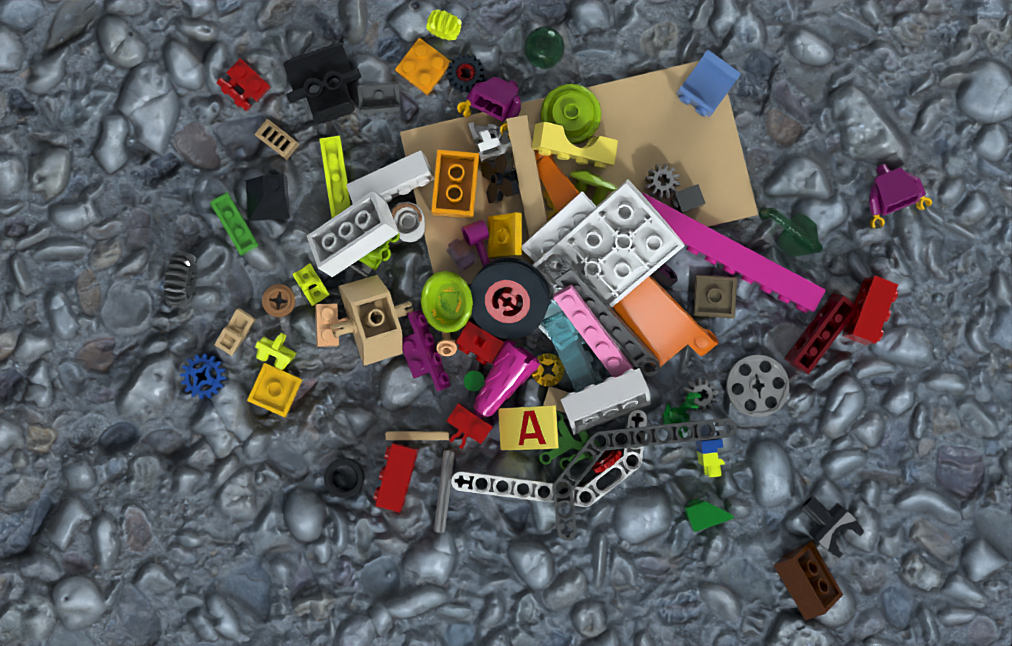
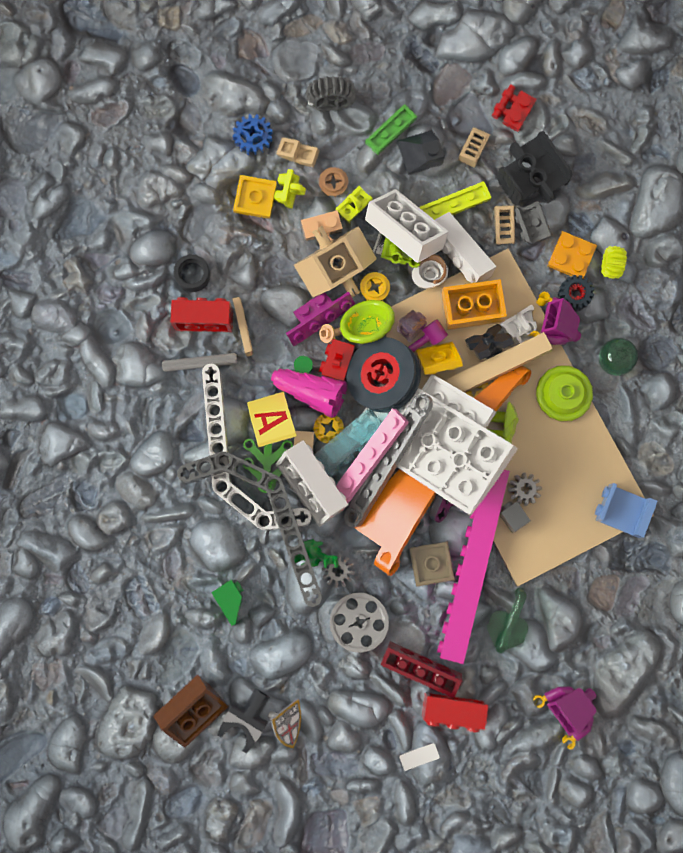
camera: 85 degrees right, 5 degrees down
red brick [447,403,493,449] -> none
white tile [475,129,500,152] -> none
light yellow arch [531,122,618,169] -> none
red gear [592,449,622,473] -> none
hips [696,438,725,477] -> none
none -> shield [268,698,301,748]
none -> yellow gear [360,272,390,301]
none -> white sticker [399,743,440,771]
none -> tan slope [494,206,515,244]

